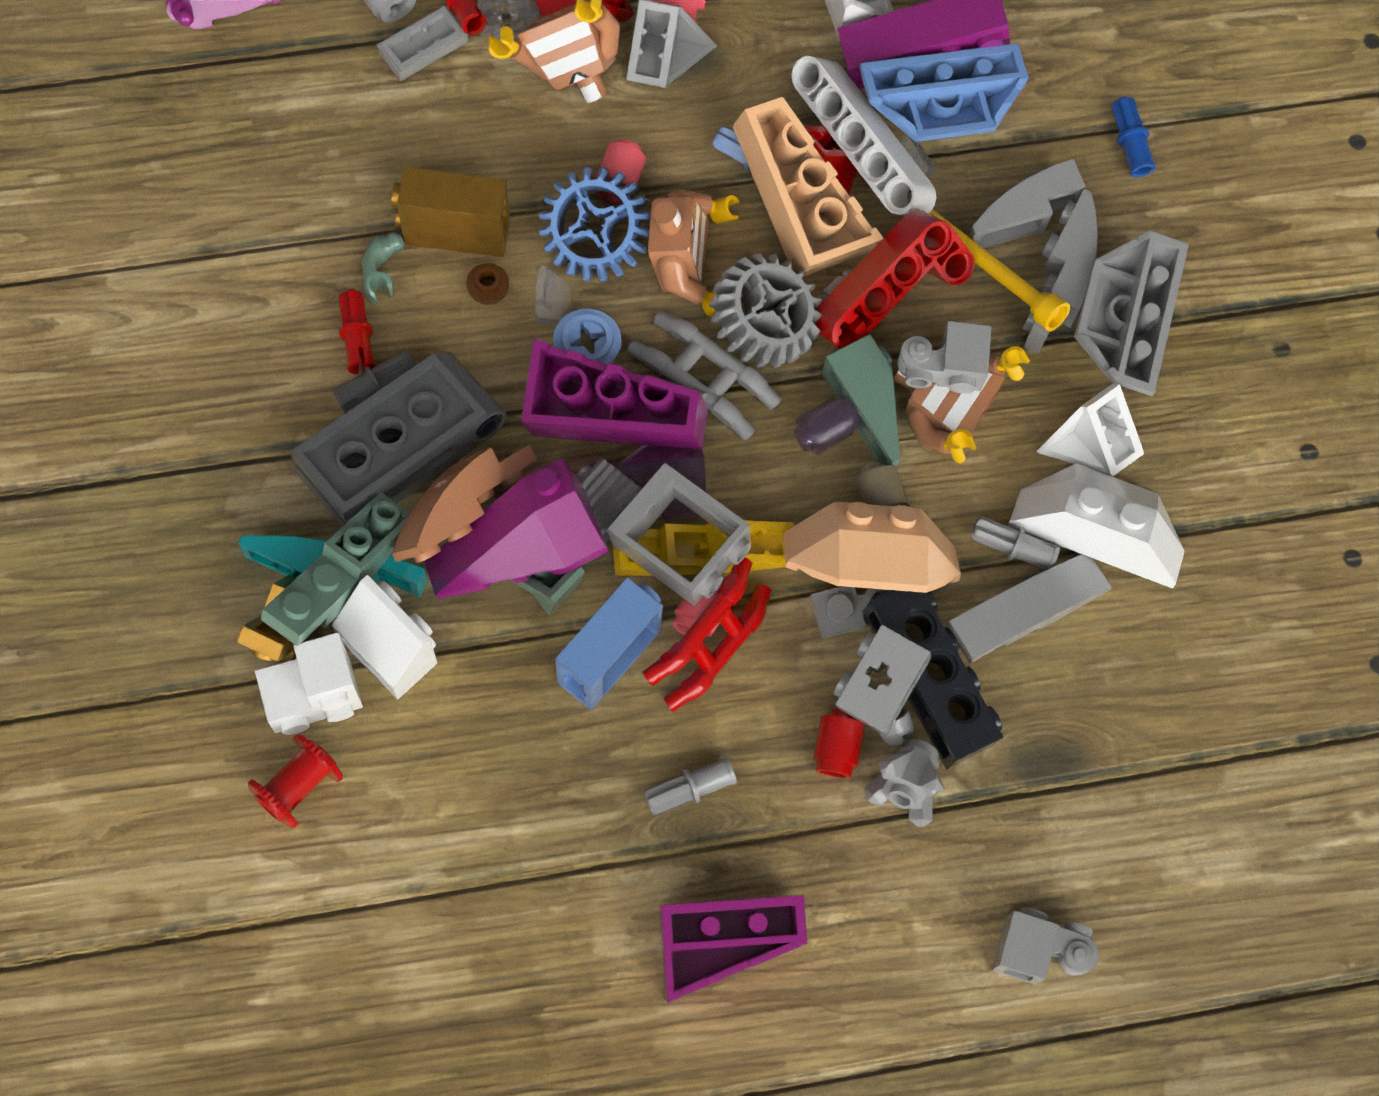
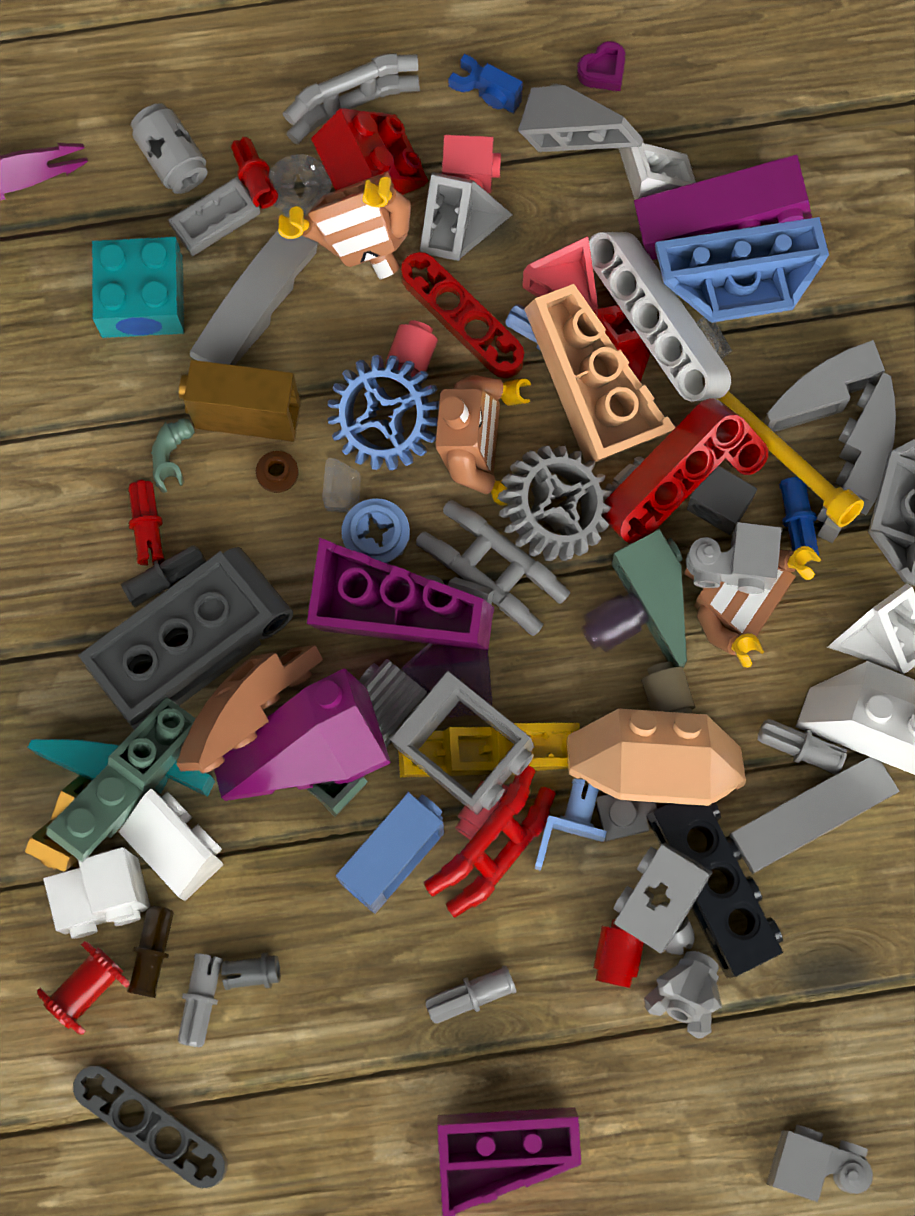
camera: 10 degrees right, 5 degrees up
none -> dark grey beam [73,1066,228,1188]
none -> teal brick [92,237,184,338]
none -> dark brown axle [127,906,174,998]
none -> light grey axle [178,954,223,1047]
none -> light grey slope [190,230,318,365]
none -> dark grey pin [222,952,281,990]
none -> red beam [401,252,524,378]
none -> coral slope [522,236,598,310]
none -> light blue bracket [535,778,607,871]
none -> dark grey brick [687,466,757,535]
none -> blue axle [779,477,819,562]

